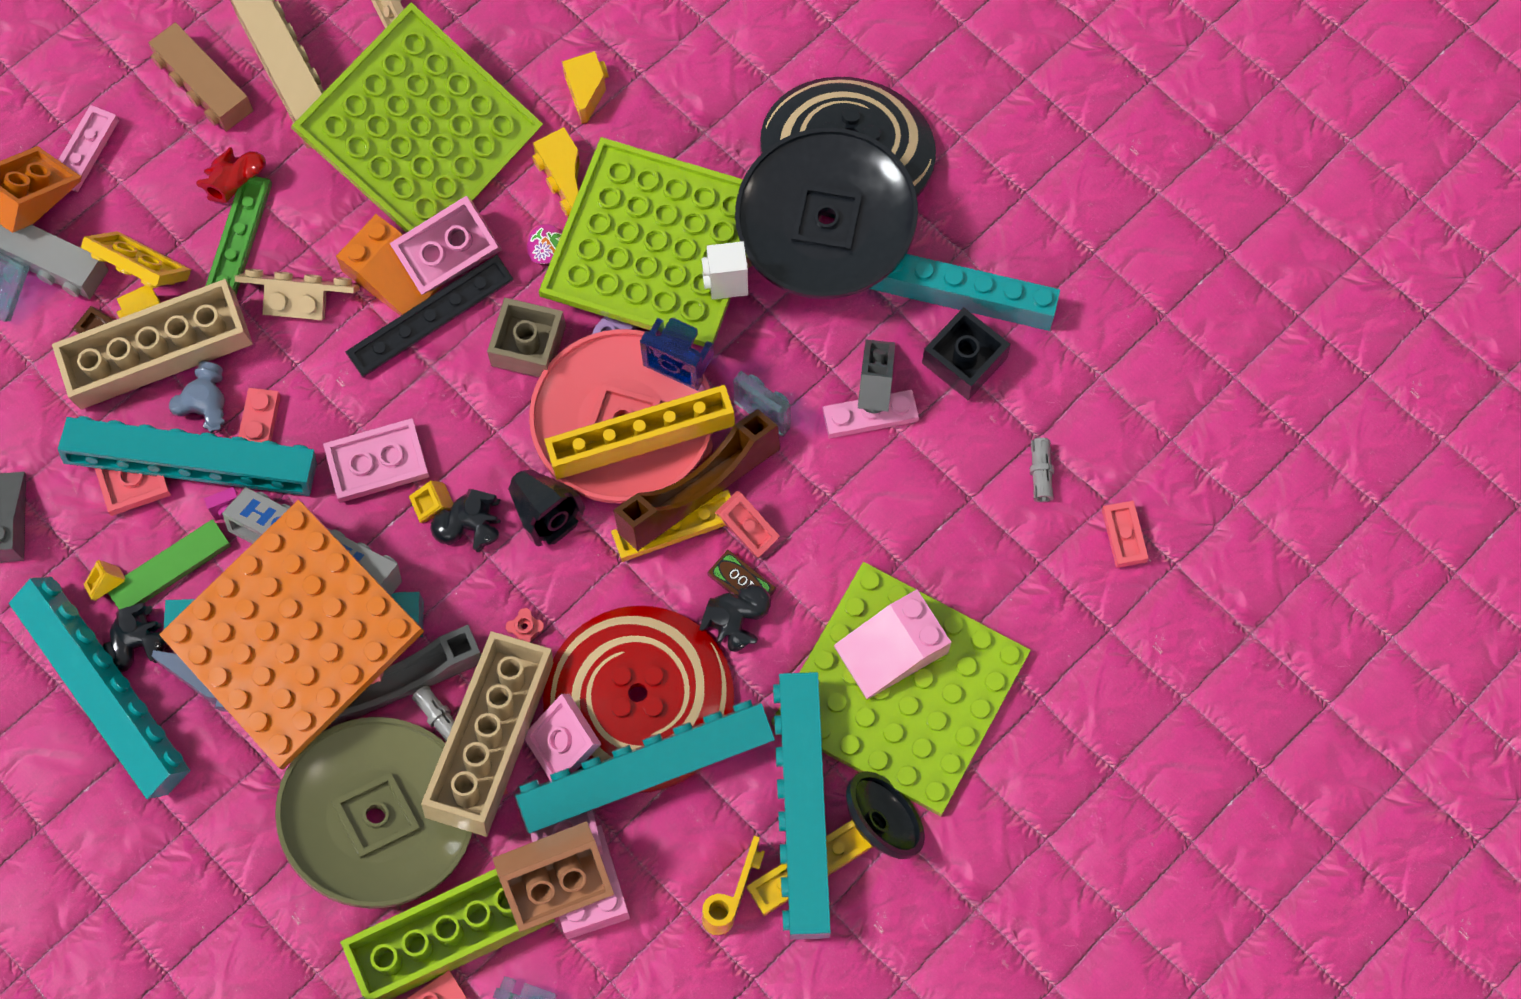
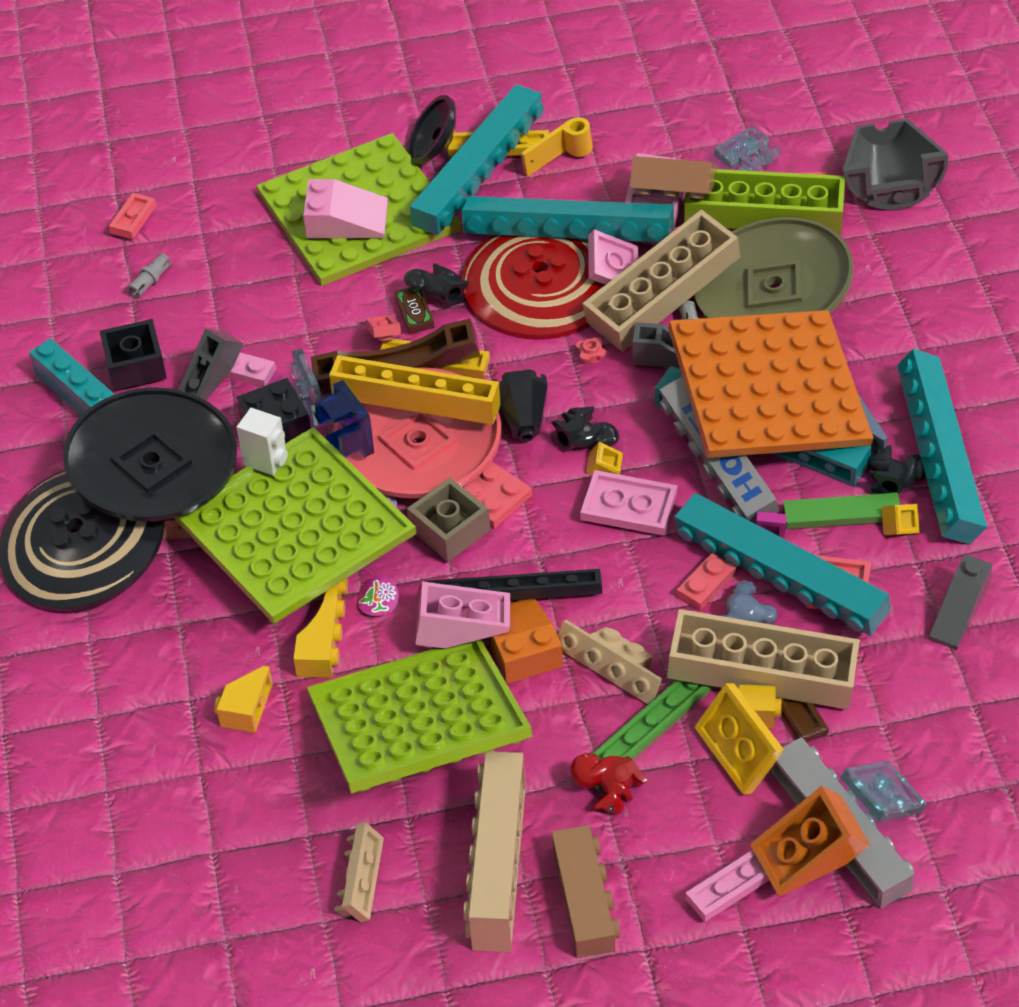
camera: 145 degrees left, 20 degrees down
none -> black brick [236,378,311,444]
none -> coral plate [463,462,533,529]

